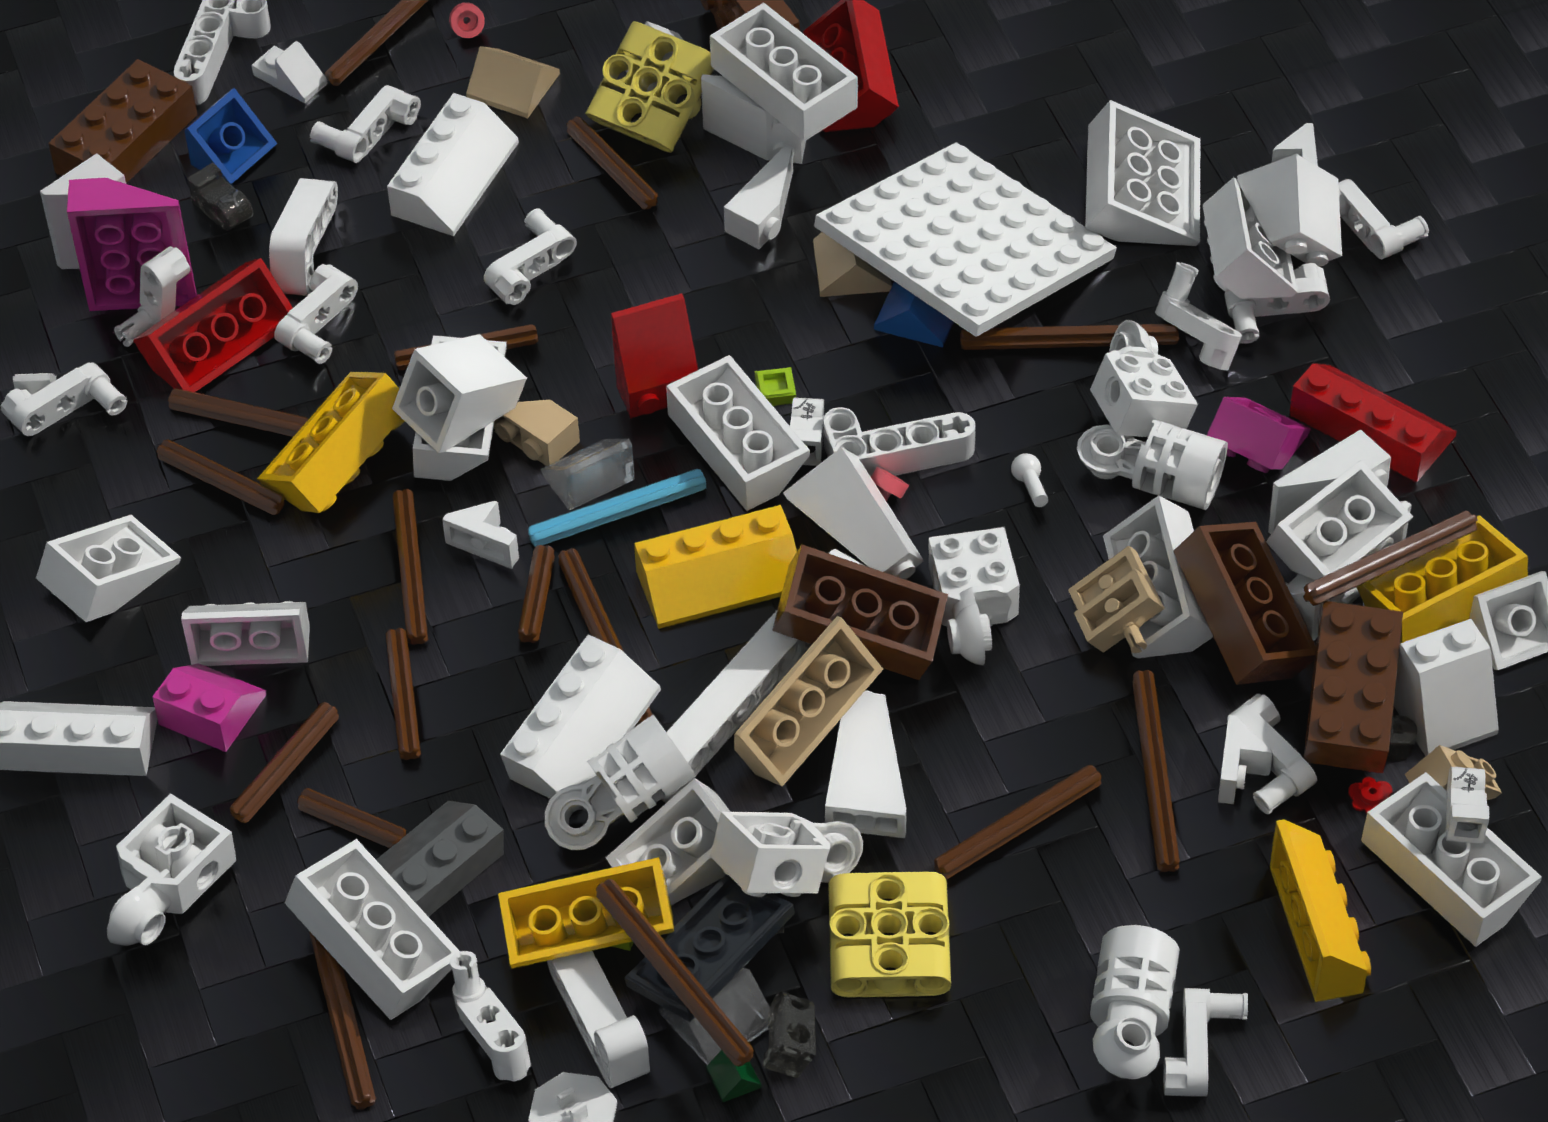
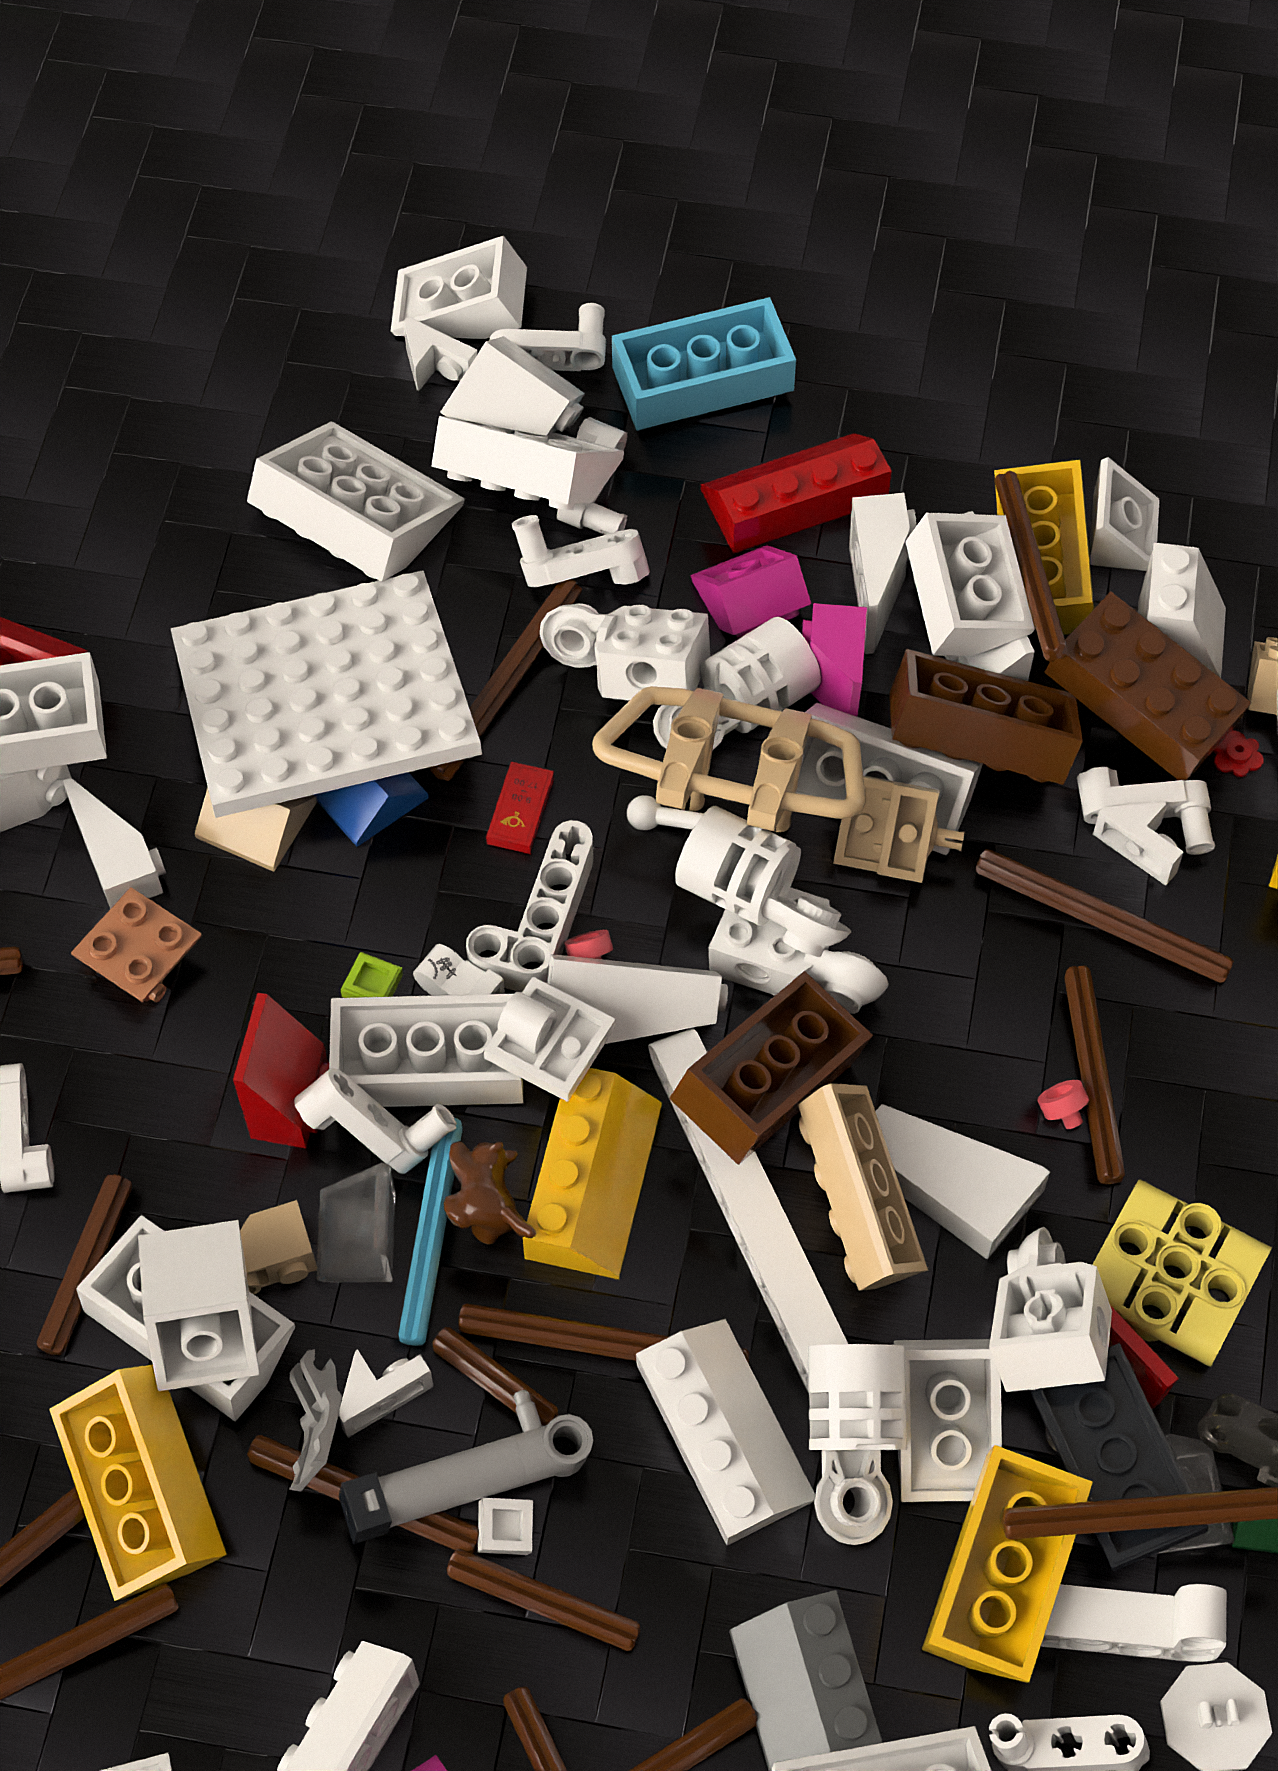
camera: 60 degrees left, 10 degrees up
none -> nougat hinge [71,887,202,1002]
none -> light grey arm [289,1349,342,1492]
none -> white beam [294,1068,457,1174]
none -> light grey piece [338,1390,593,1544]
none -> white slope [391,236,527,339]
none -> reddish brown animal [443,1141,536,1244]
none -> white plate [478,1498,533,1555]
none -> white plate [484,977,616,1102]
none -> red tile [486,762,554,854]
none -> tan piece [592,686,866,832]
none -> medium azure brick [612,297,796,430]
none -> white cylinder [675,806,851,957]
none -> dark pink slope [802,603,867,717]
none -> coral tile [1037,1080,1089,1129]
none -> red tile [1109,1307,1179,1409]

